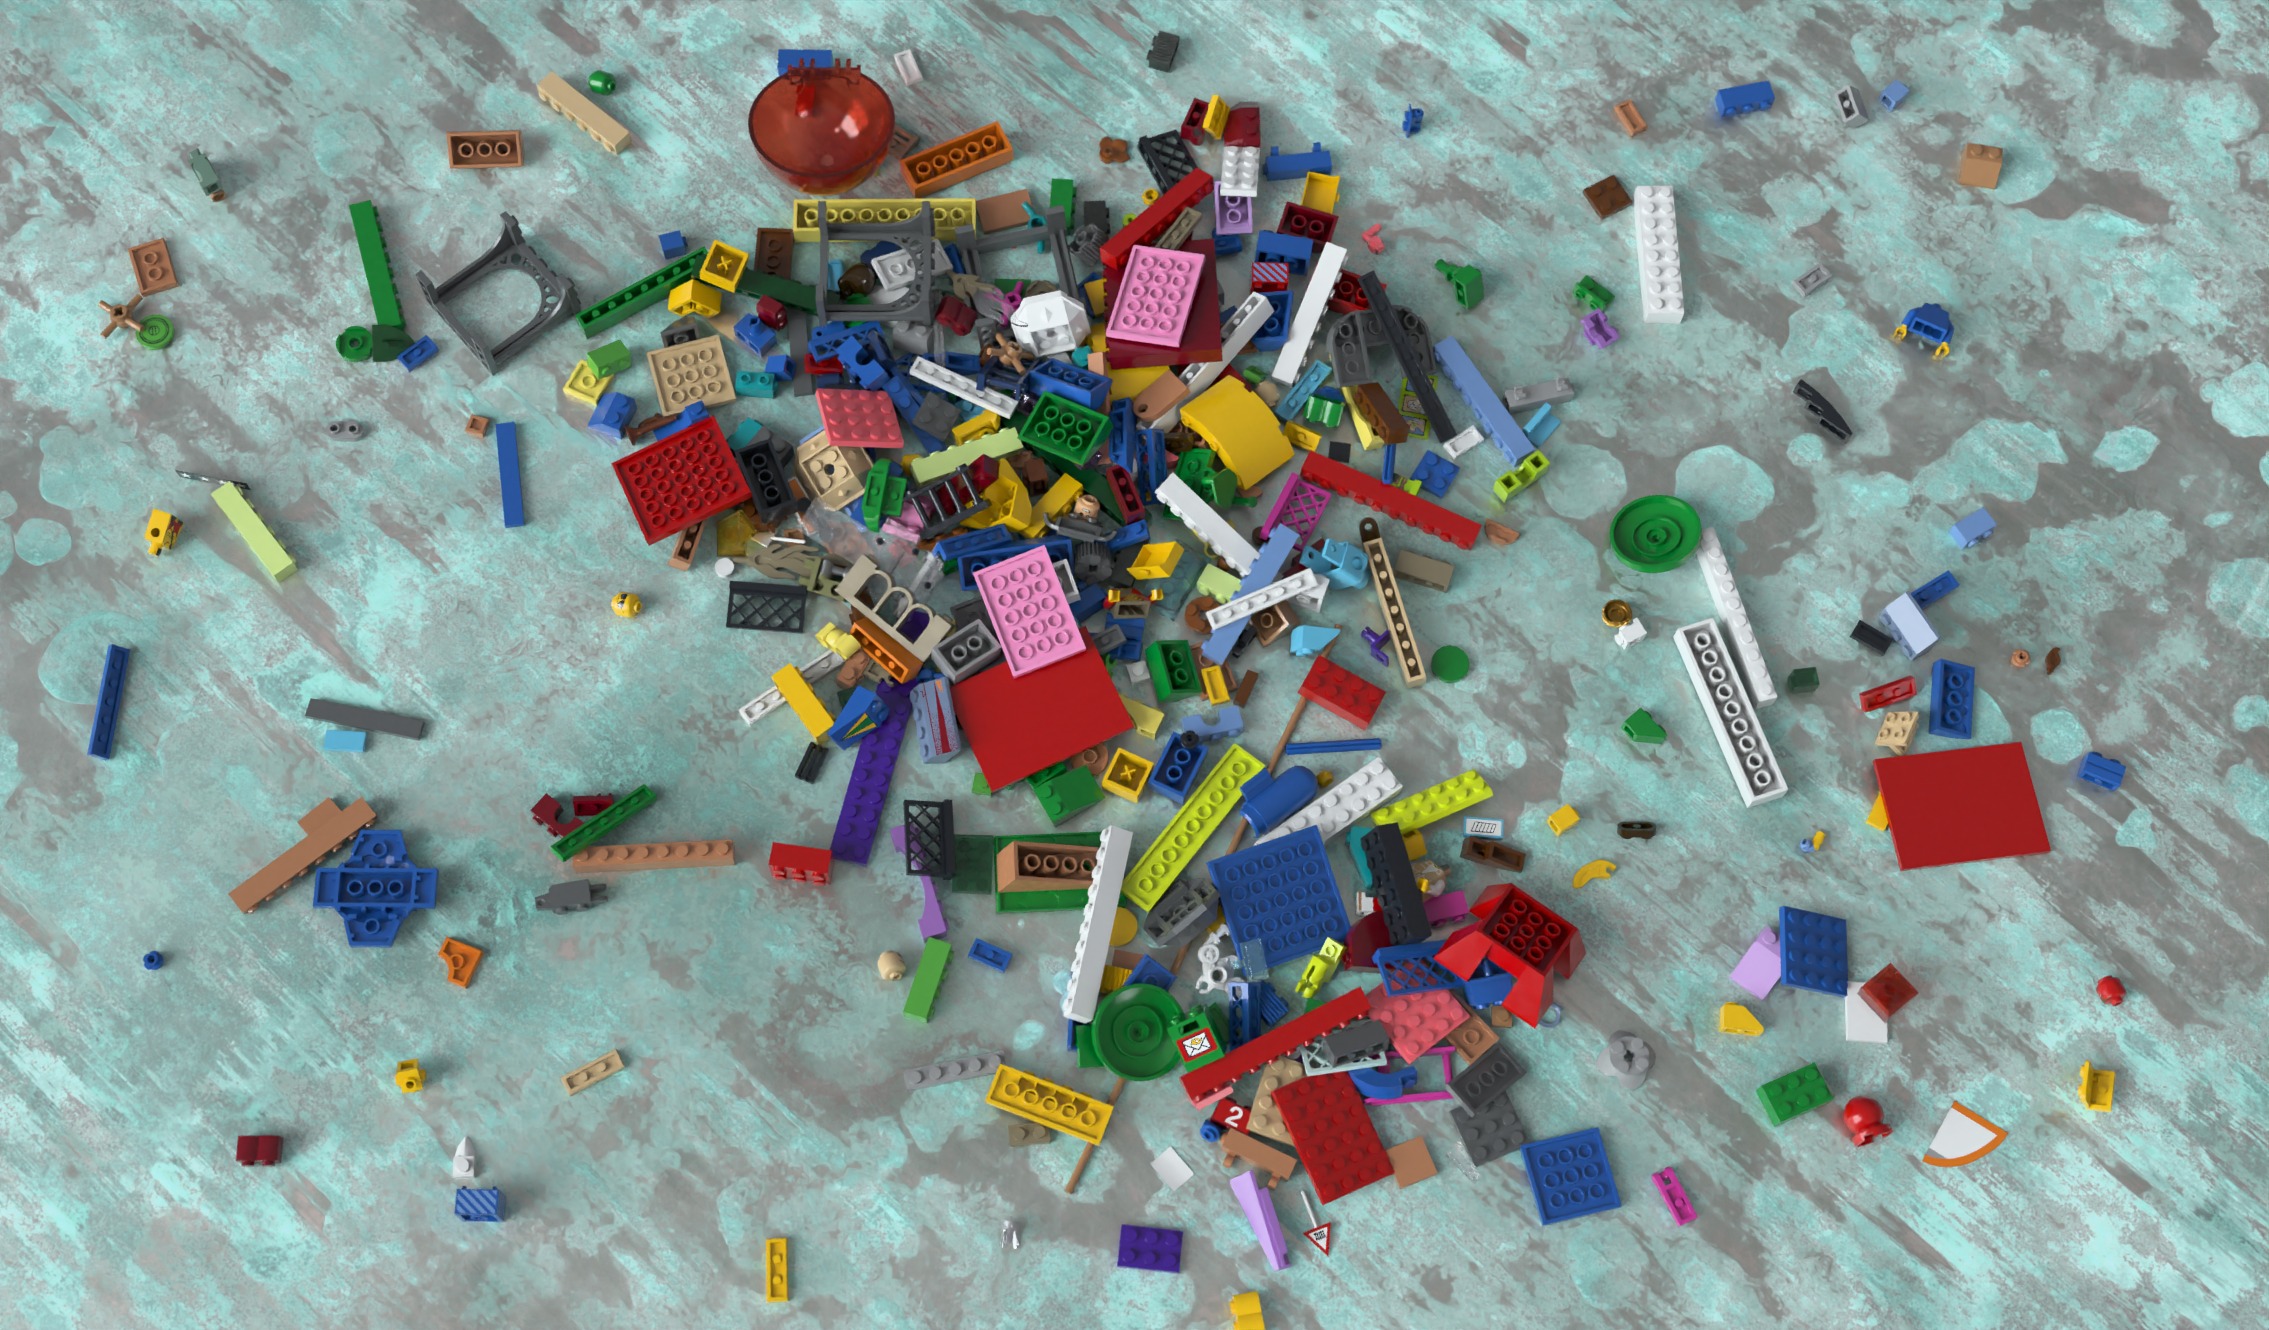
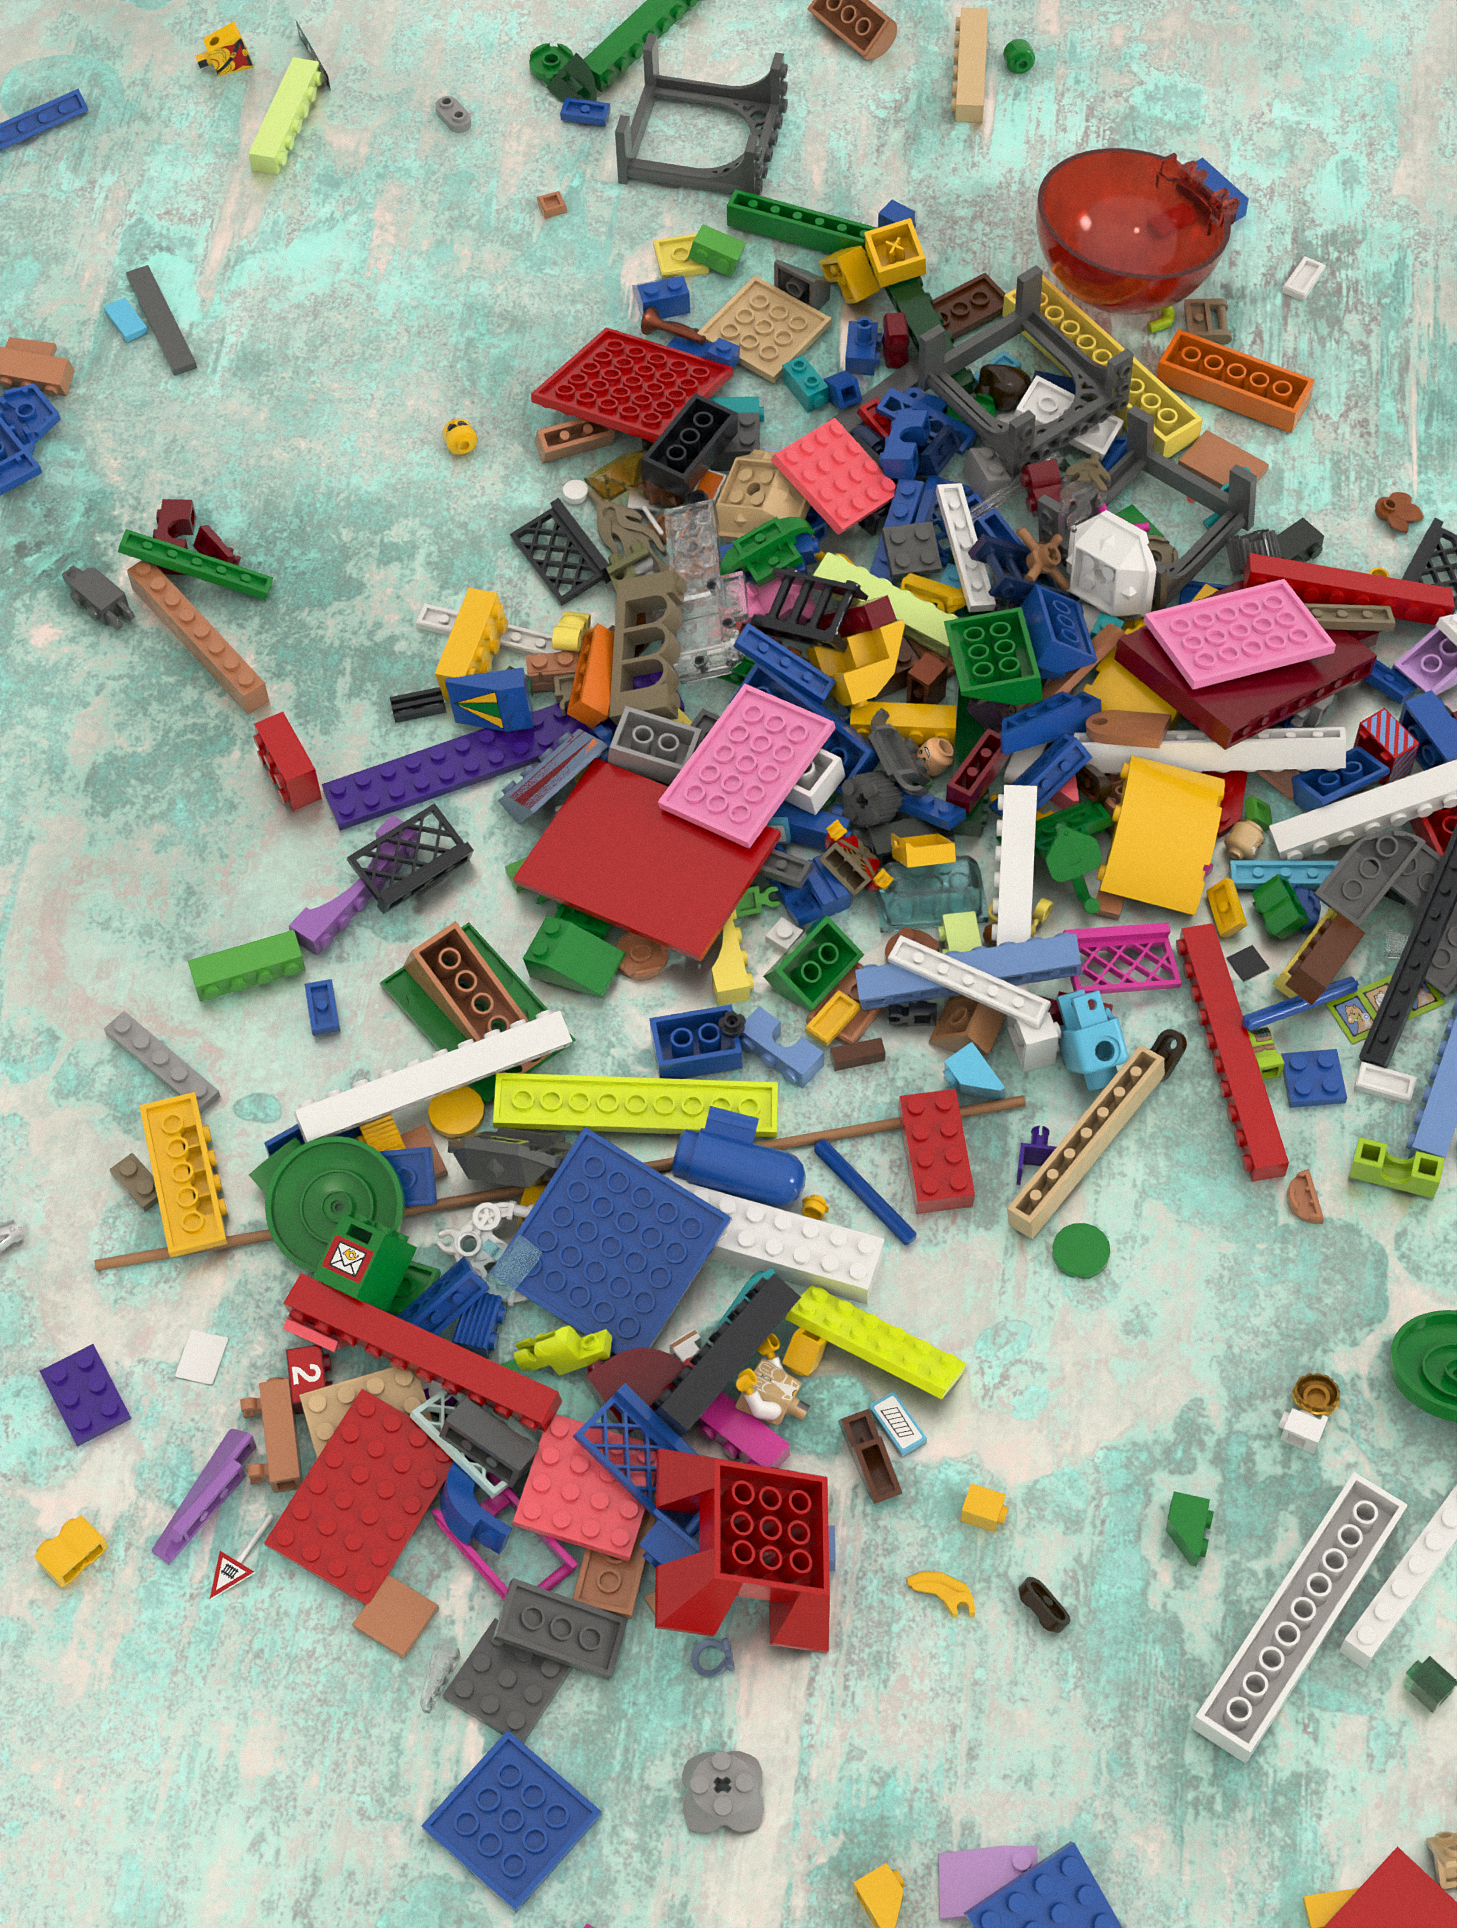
camera: 60 degrees right, 10 degrees down
blue tile [495,422,525,528] -> none
tan head [877,950,906,981] -> none
clear green plate [952,834,994,894] -> none
green brick [1050,178,1077,236] -> none
yellow brick [1102,747,1154,804] -> none
blue plate [1200,1119,1224,1142] -> none
dark tan brick [1393,550,1455,593] -> none
arm [1799,831,1826,852] -> none

